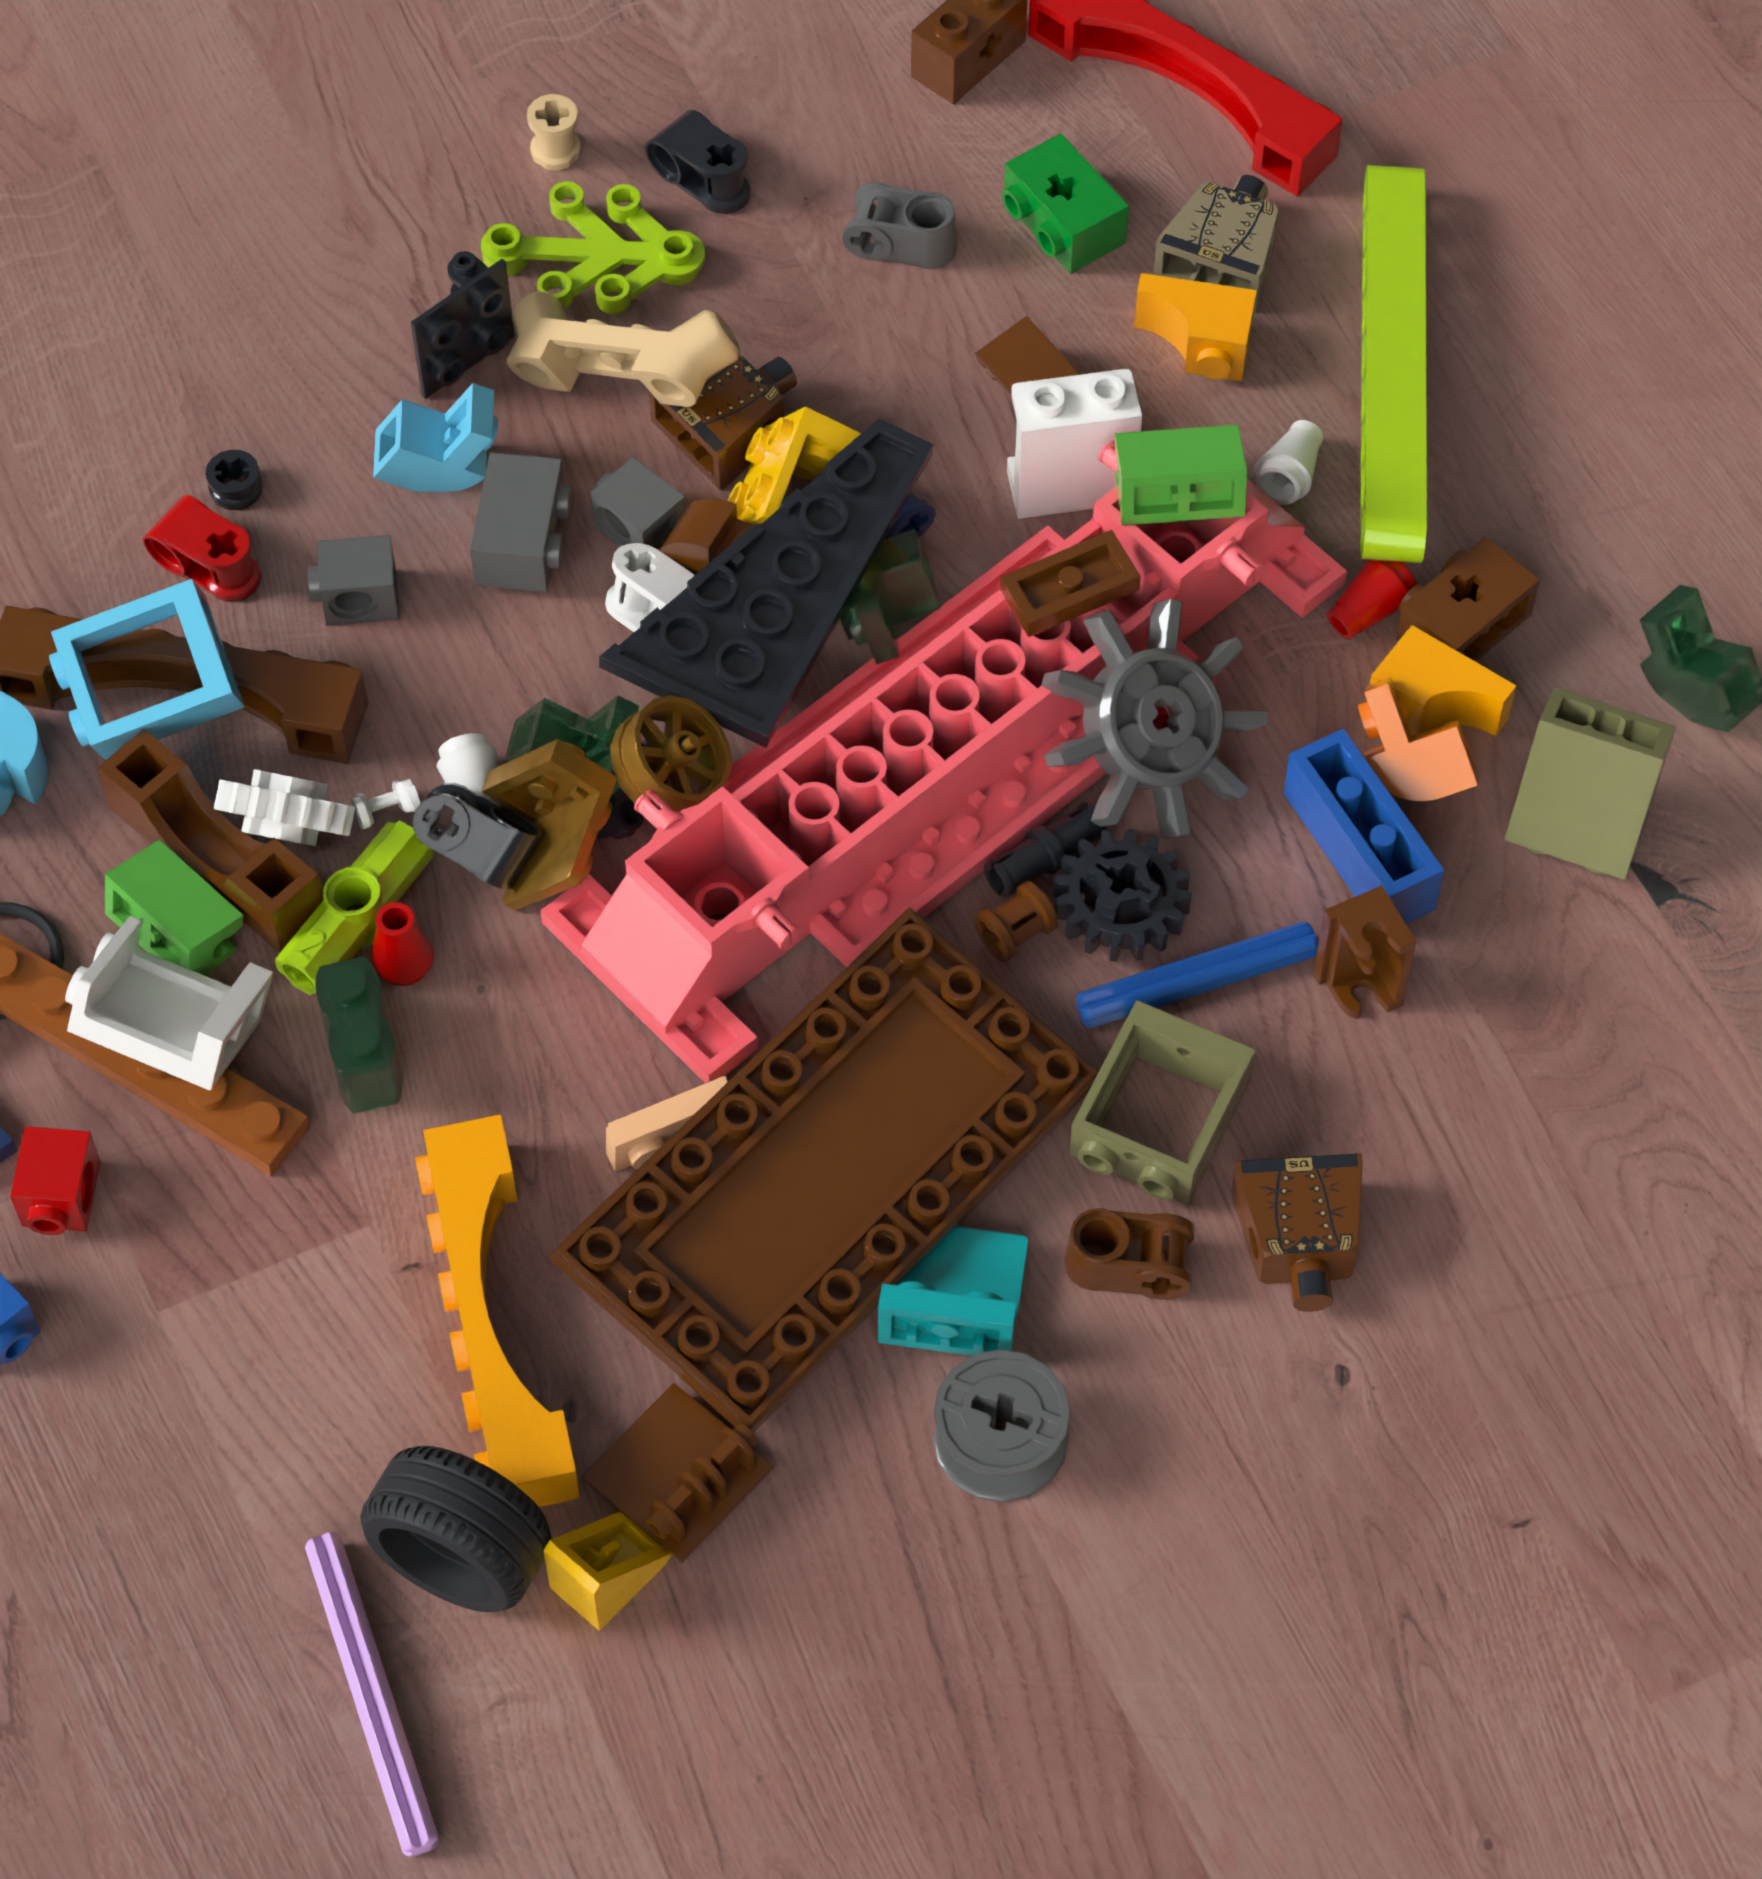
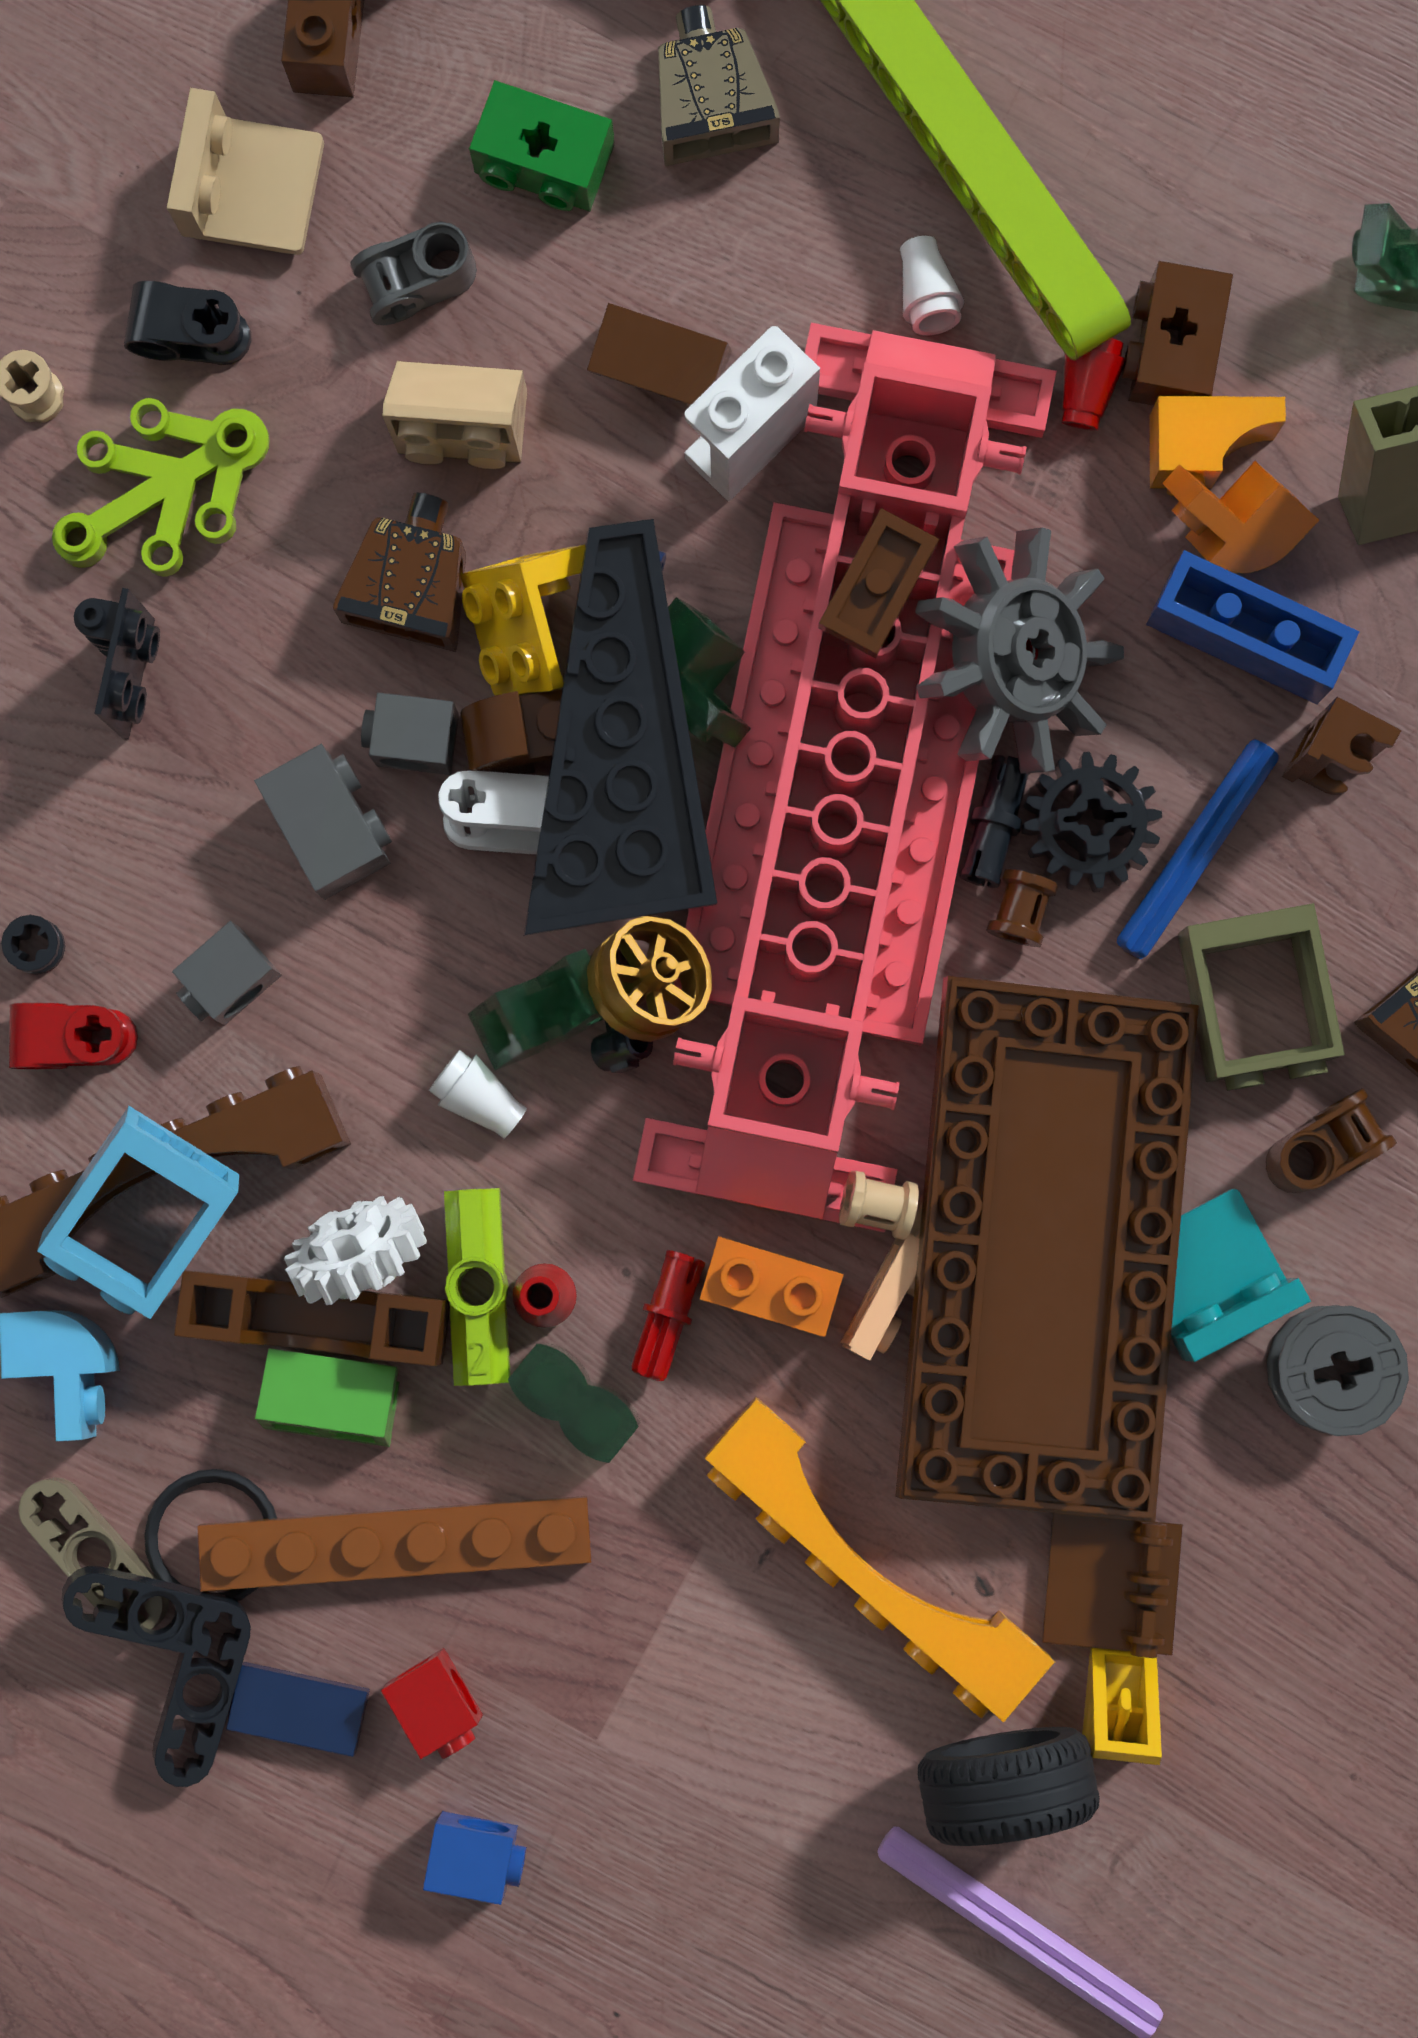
camera: 30 degrees left, 25 degrees up
white panel [65,916,273,1091] -> none
white piece [350,779,421,829] -> none
medium azure brick [373,383,498,492] -> none
black piece [413,783,541,890] -> none
pearl gold bracket [481,739,617,911] -> none
tan plate [507,291,740,407] -> none
bright green hinge [1115,425,1247,525] -> none
light orange arch [1134,273,1257,381] -> none
none -> tan bracket [167,88,324,255]
none -> tan slope [382,361,527,469]
none -> red axle [631,1250,706,1381]
none -> orange brick [700,1236,844,1337]
none -> tan bush [839,1171,919,1240]

